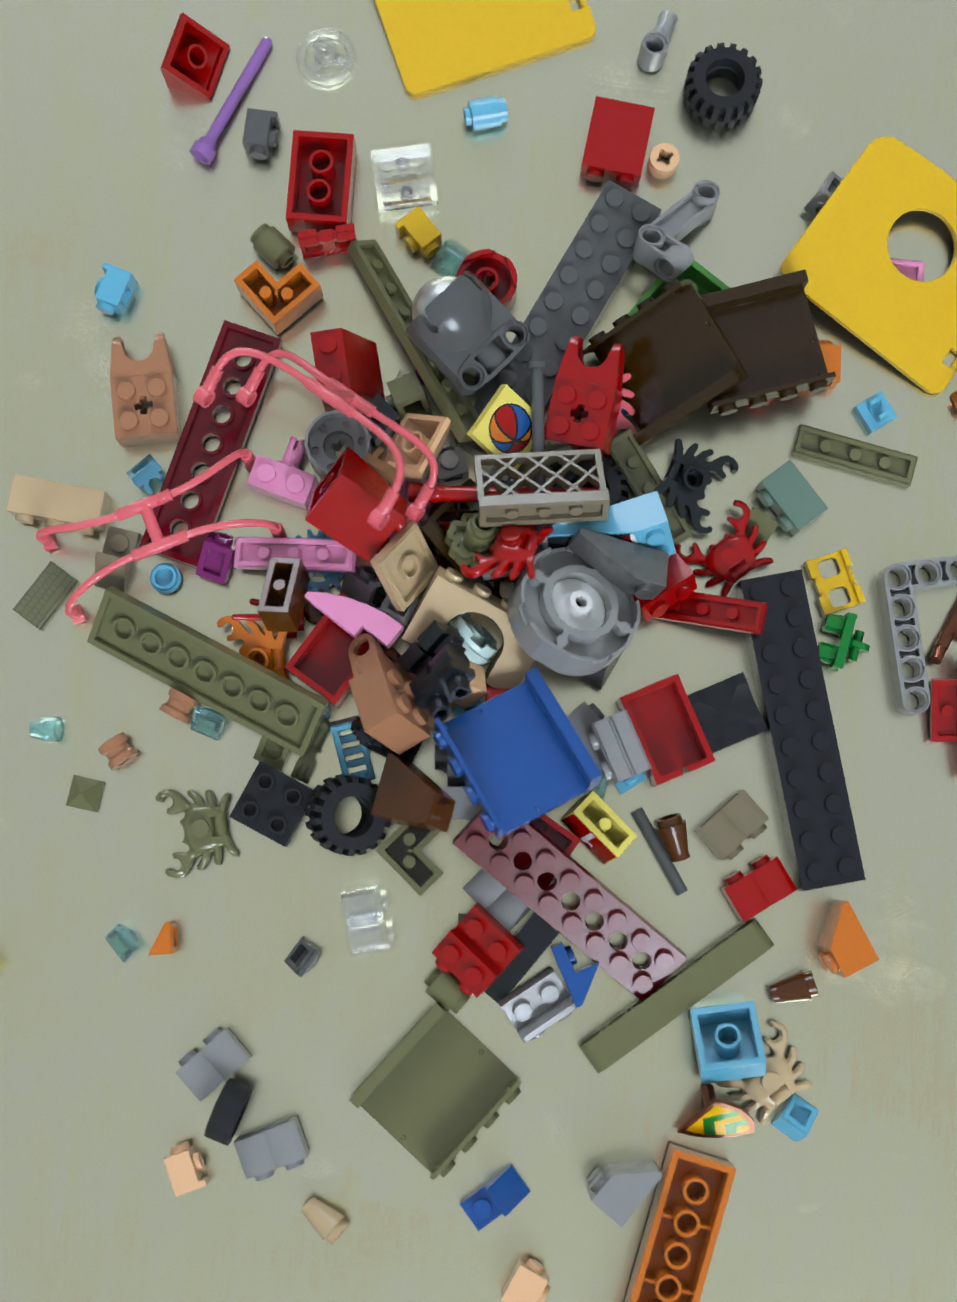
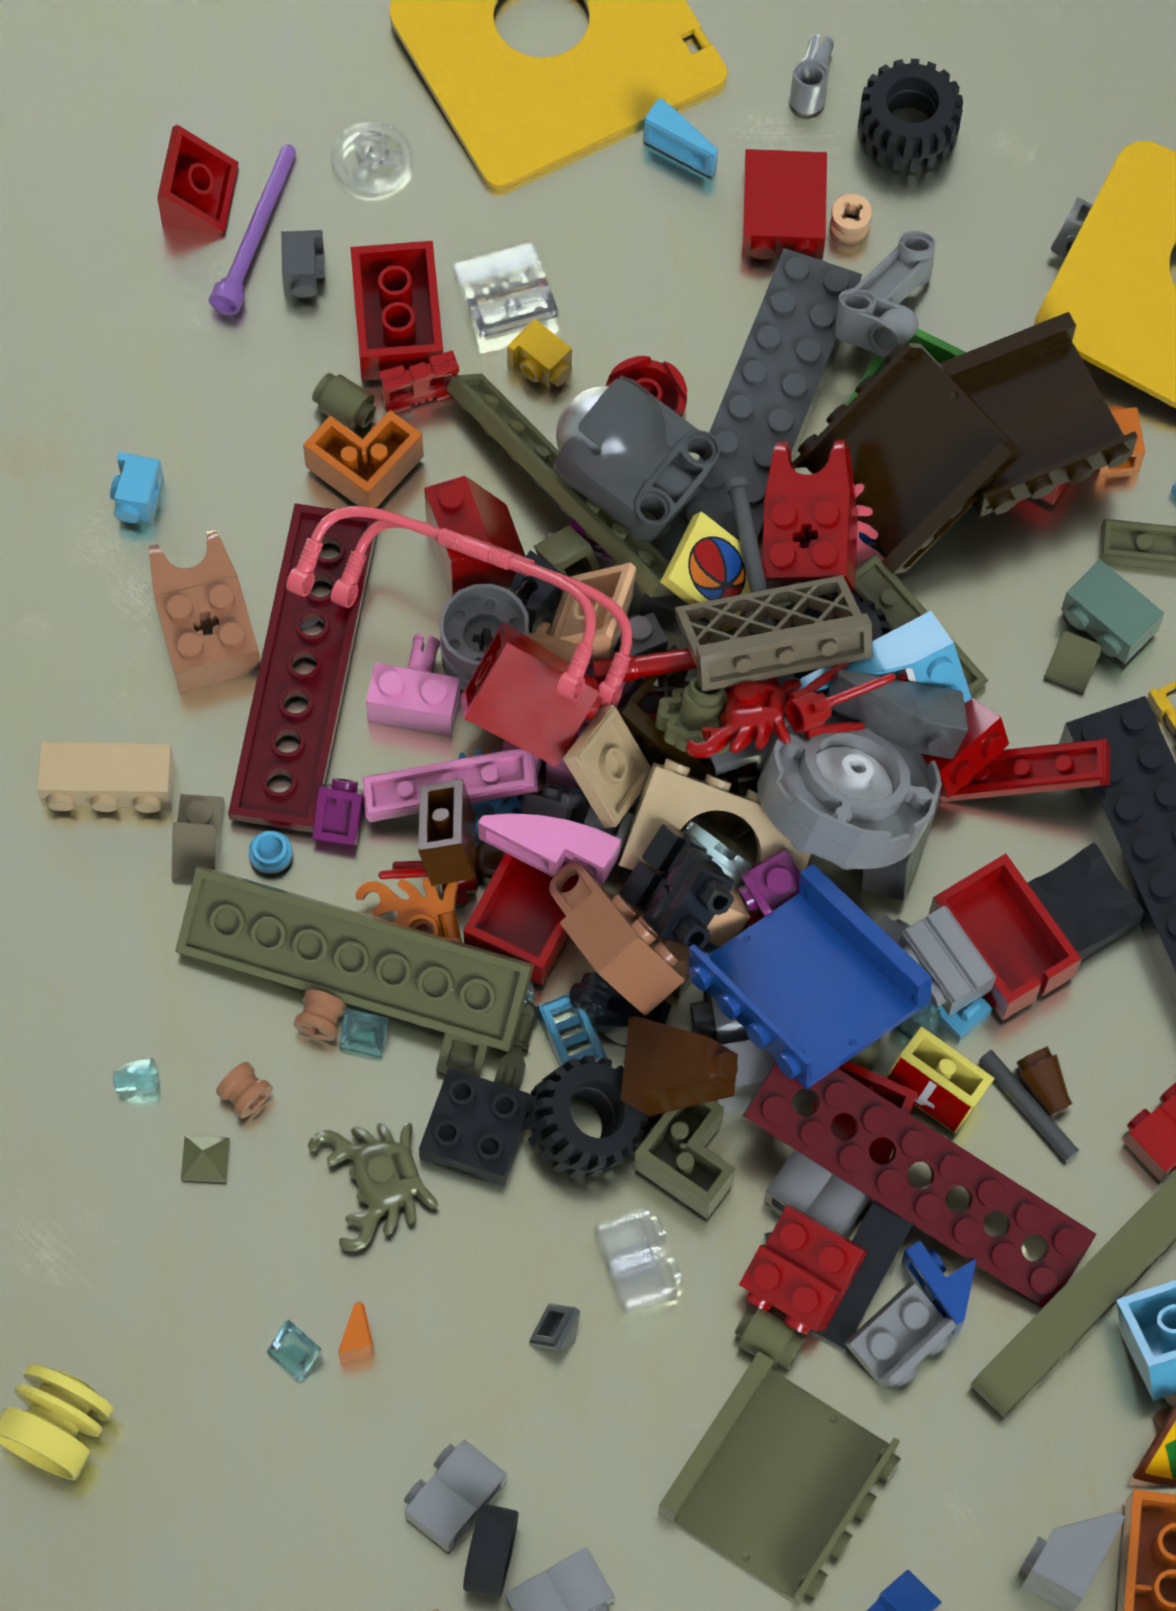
camera: 10 degrees left, 15 degrees down
olive tile [12,561,77,629] -> none
coral bar [36,448,287,625] -> none
medium azure tile [126,454,165,494] -> none
clear light blue slope [430,239,472,277] -> none
medium azure brick [463,95,508,131] -> none
black animal [653,438,739,535] -> none
red animal [675,500,773,597] -> none
dark tan brick [695,789,769,860] -> none
none -> medium azure slope [643,98,718,177]
none -> magenta bracket [738,848,800,916]
none -> red plant [785,663,896,739]

